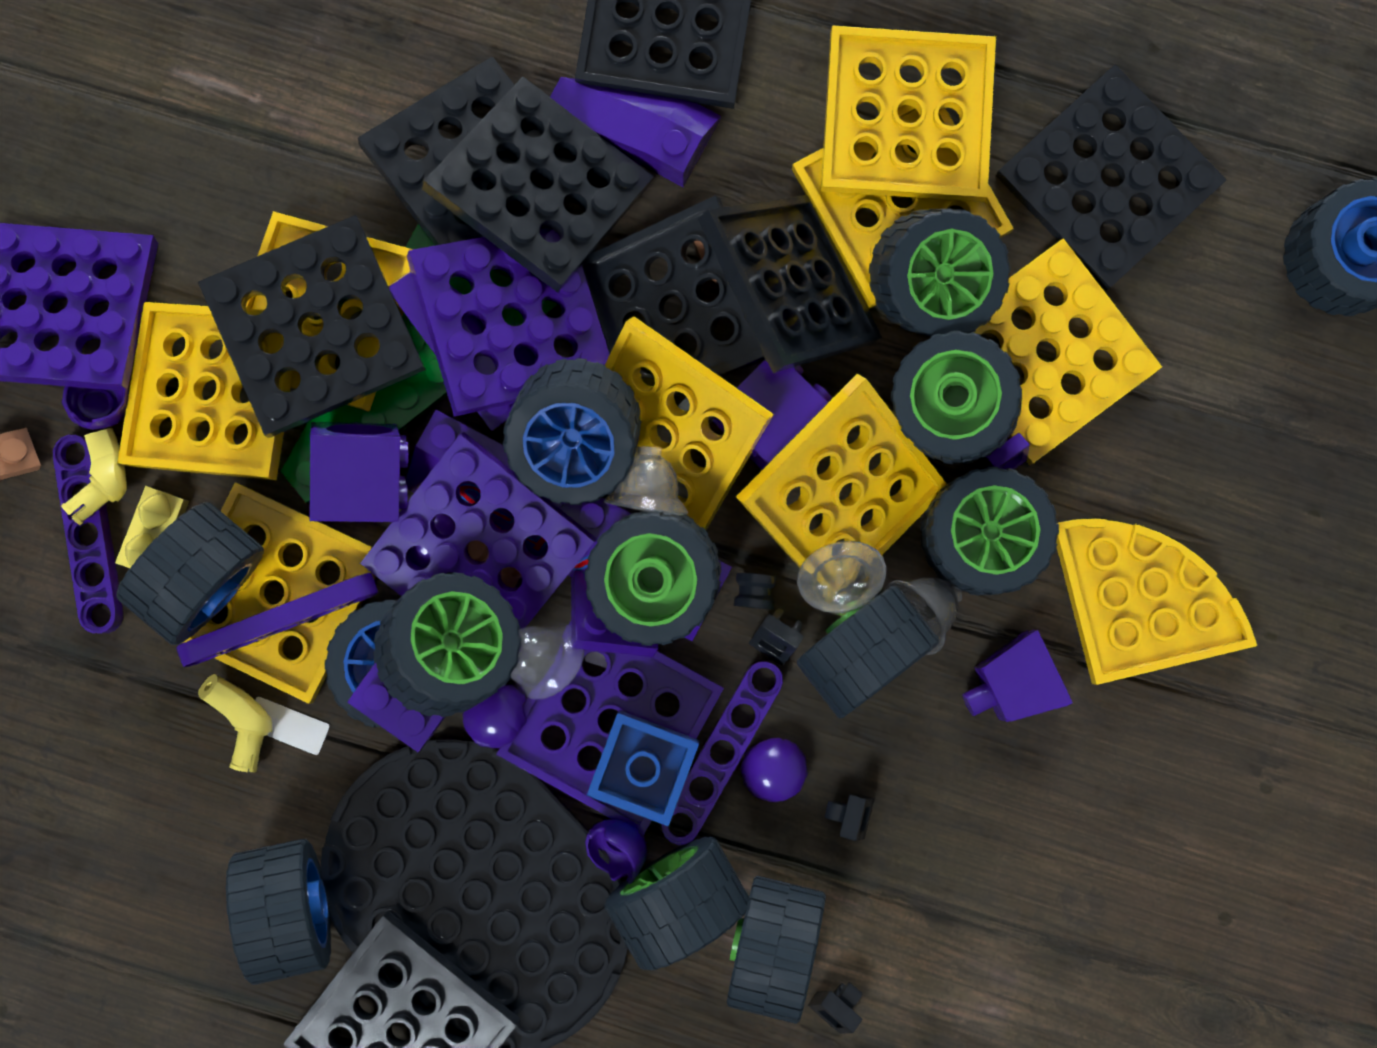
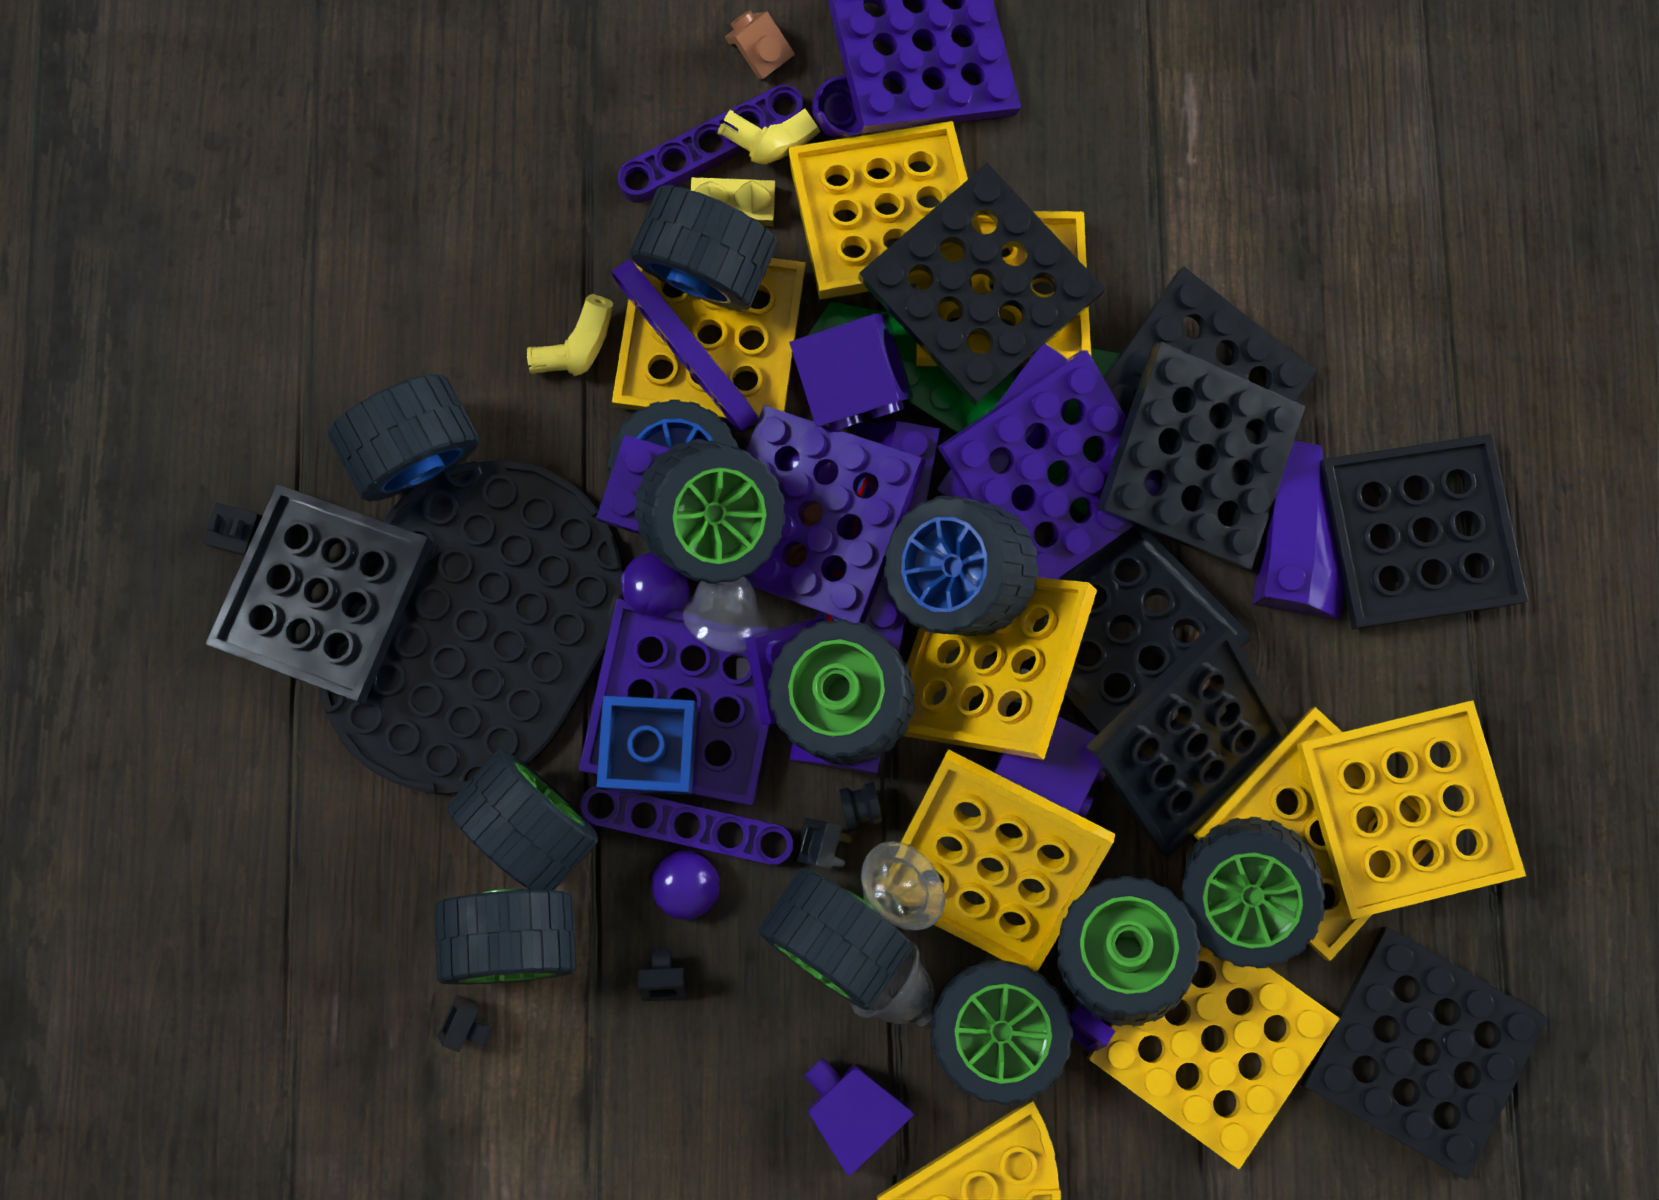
camera: 75 degrees right, 5 degrees down
white sticker [255,697,330,755] -> none
dark purple hair [585,819,647,884] -> none
clear hat [604,446,688,516] -> none

